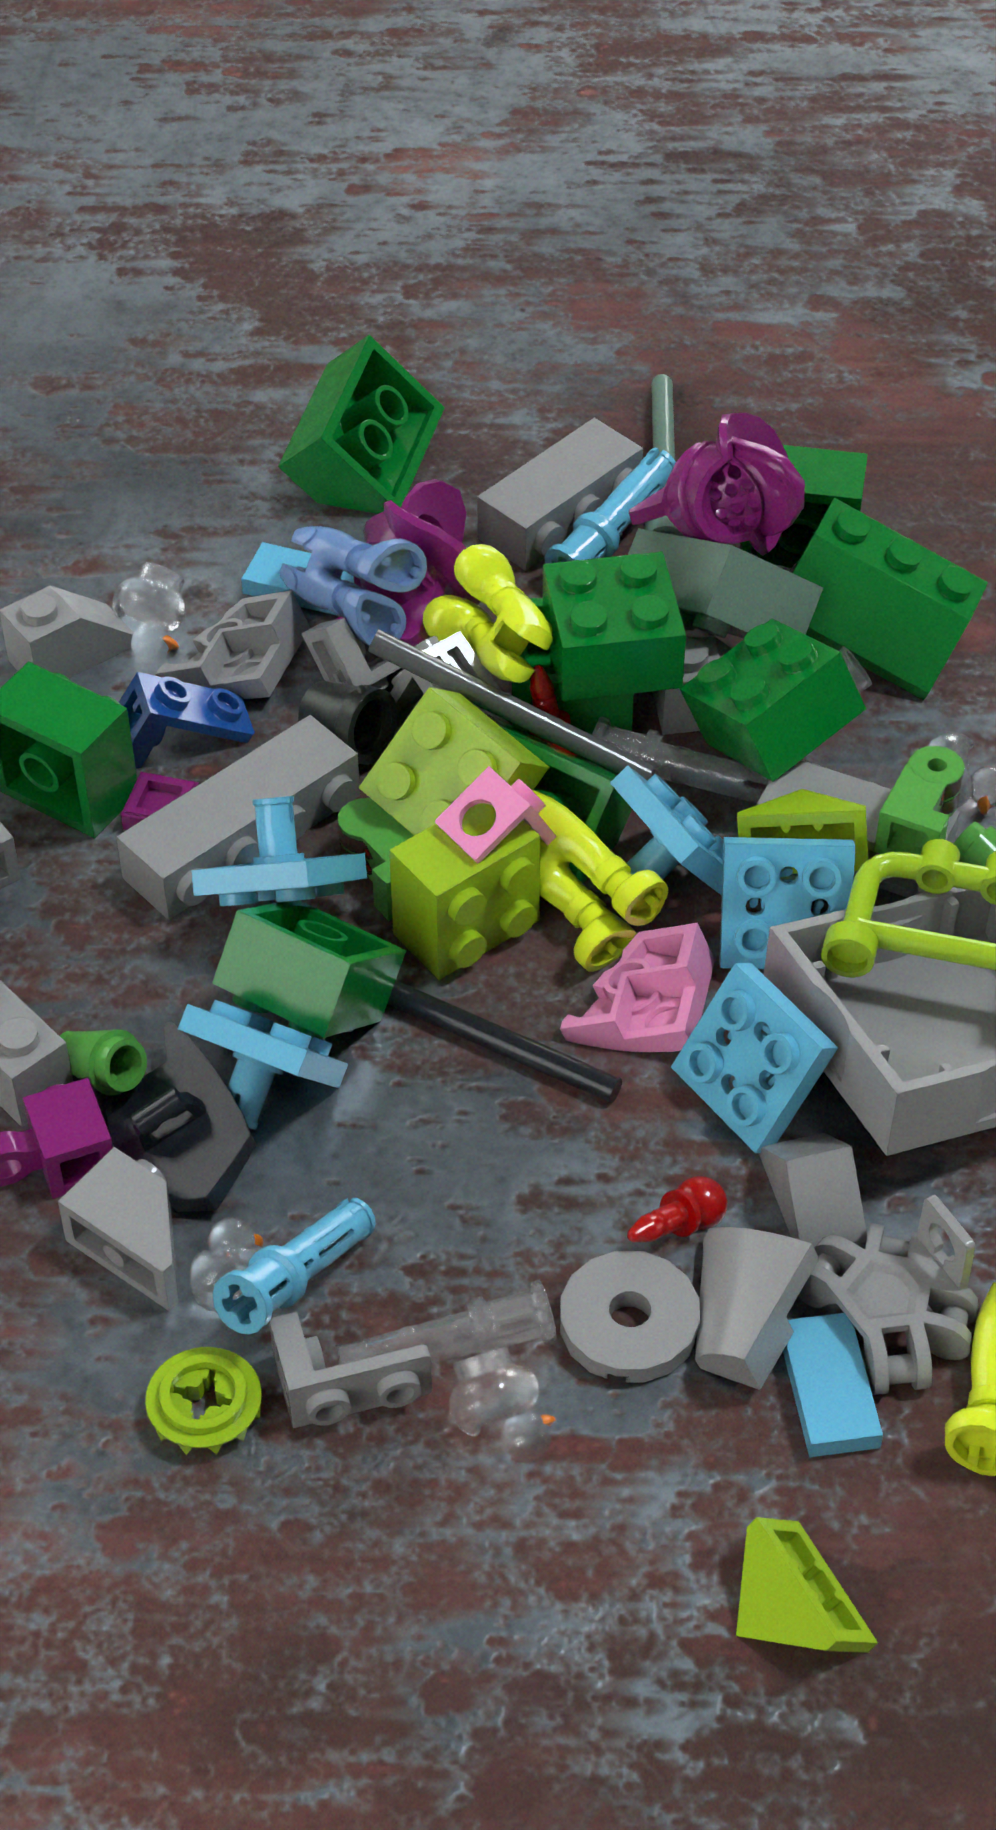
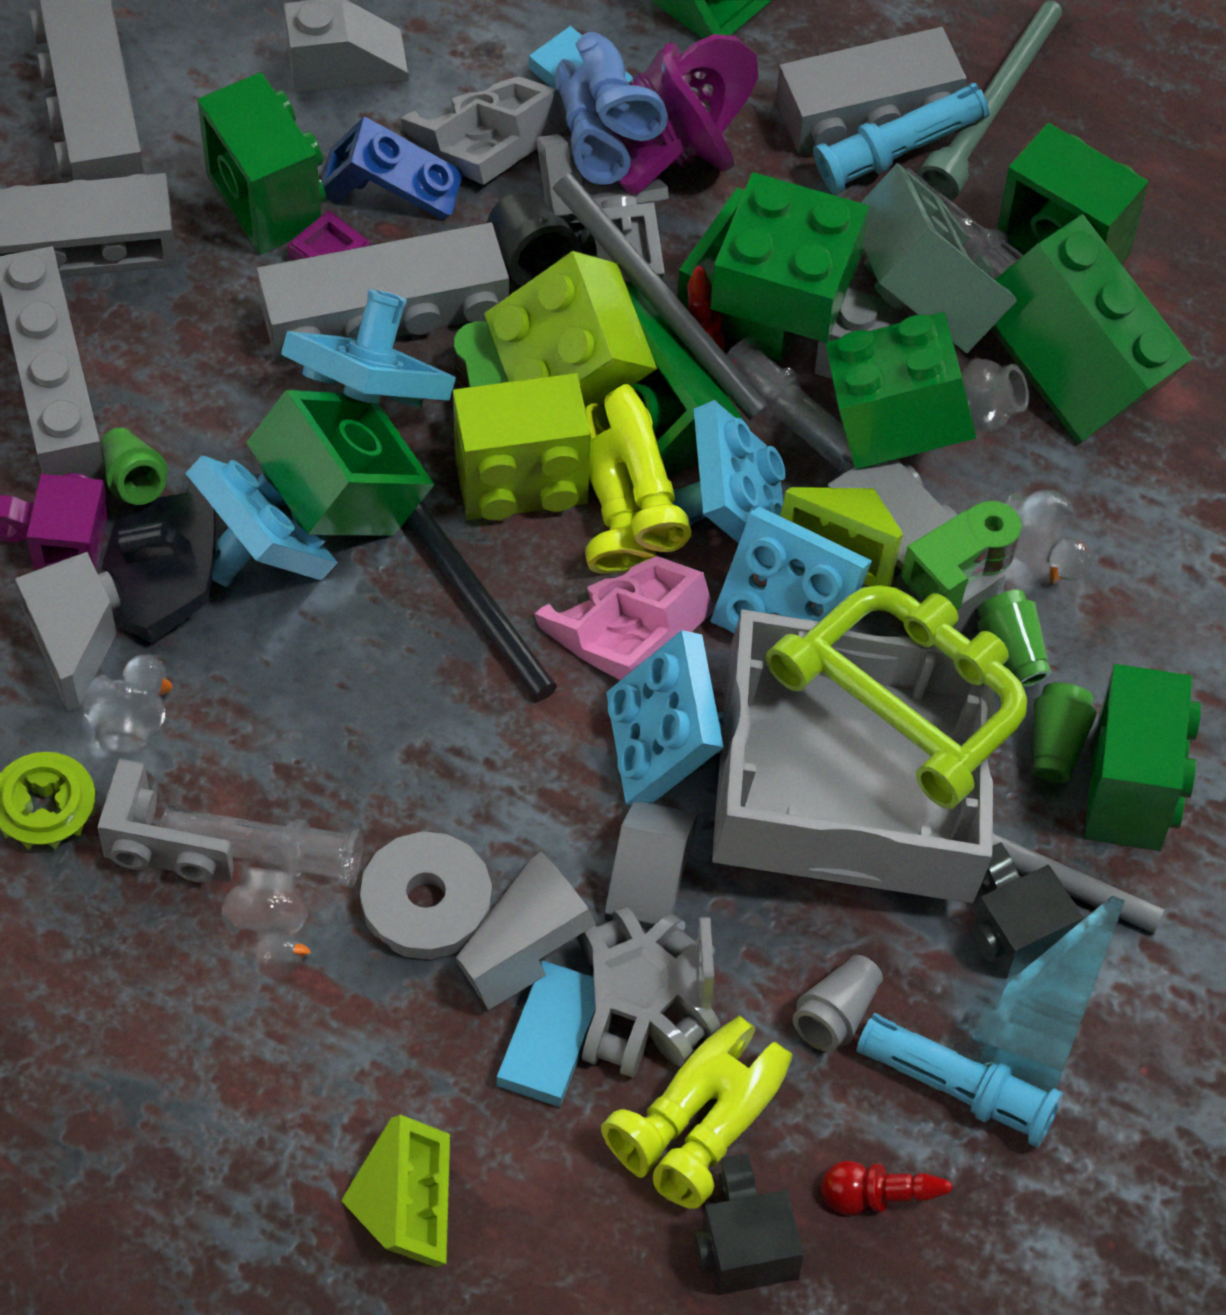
camera: 25 degrees right, 10 degrees up
clear animal [112,562,186,663] -> none
medium azure pin [212,1198,376,1335] -> none
neon yellow piece [423,544,553,683] -> none
bright pink bracket [435,766,557,863] -> none
red bar [627,1176,728,1243] -> none
magenta helmet [629,413,805,556] -> none

